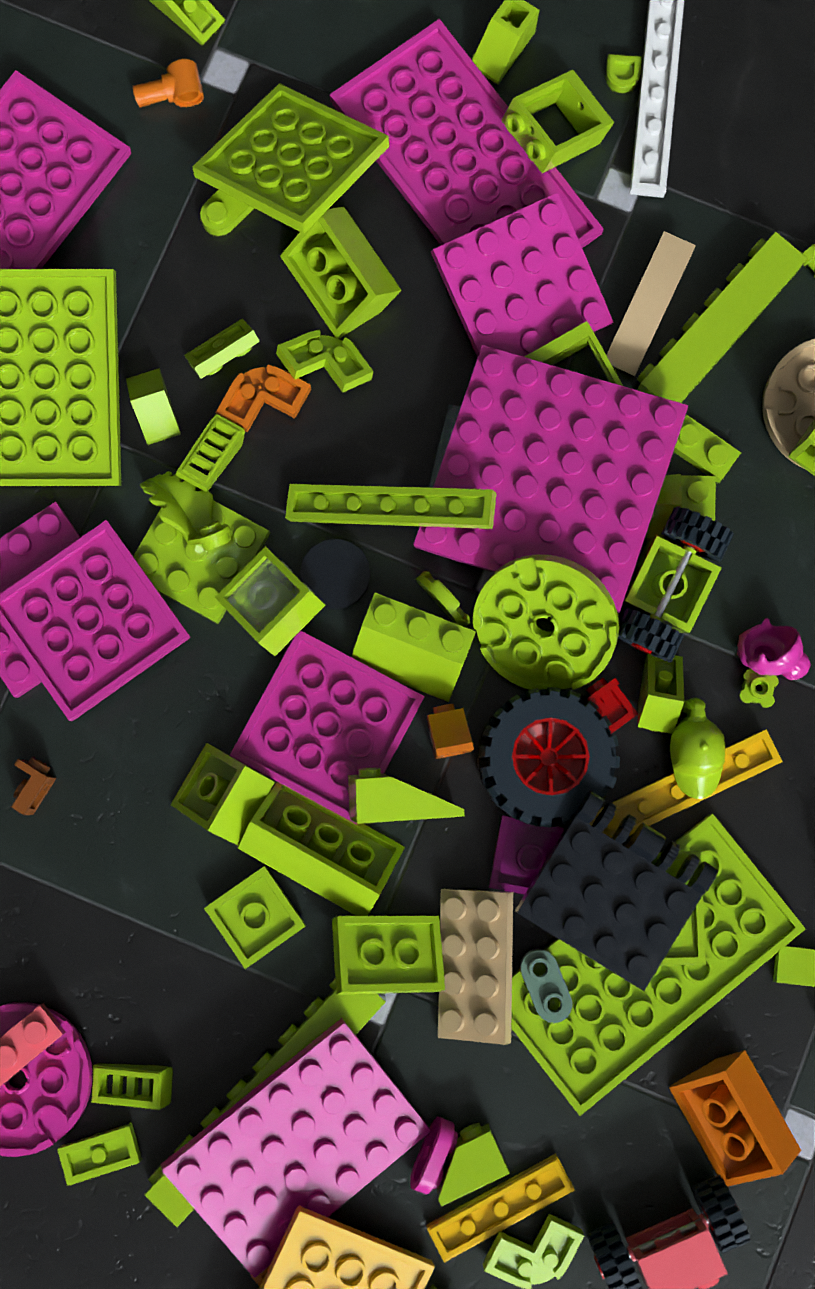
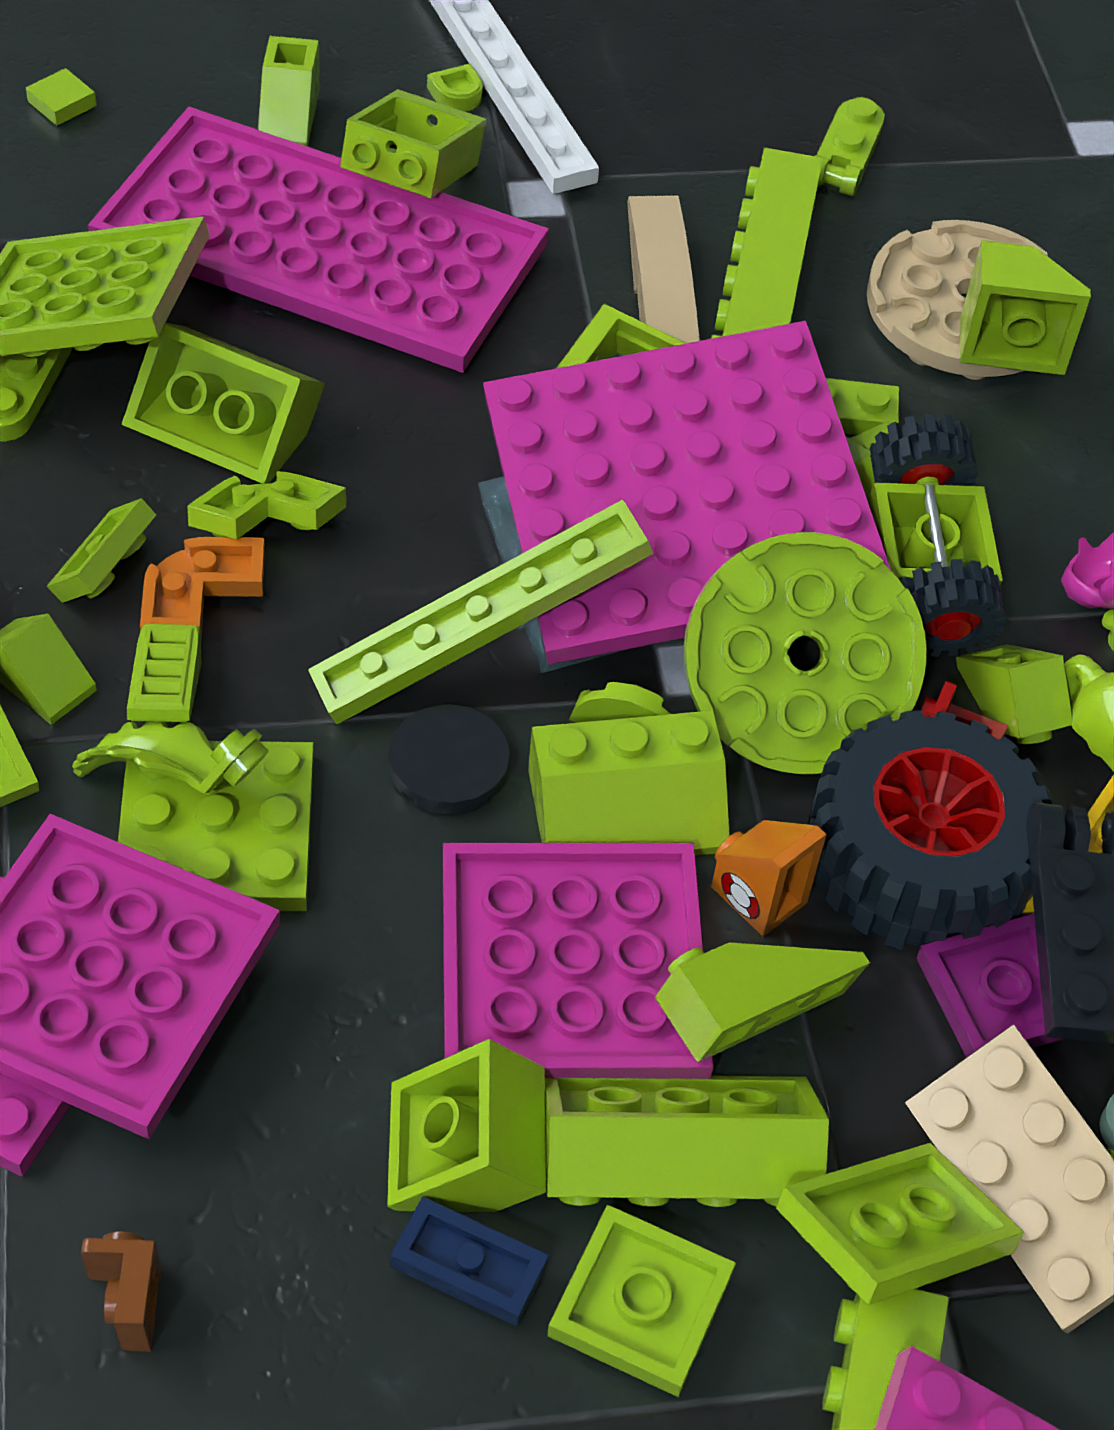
camera: 30 degrees left, 30 degrees down
piece [215,546,325,656] -> none
dark pink plate [431,192,614,358] -> none
none -> dark blue plate [390,1196,549,1327]

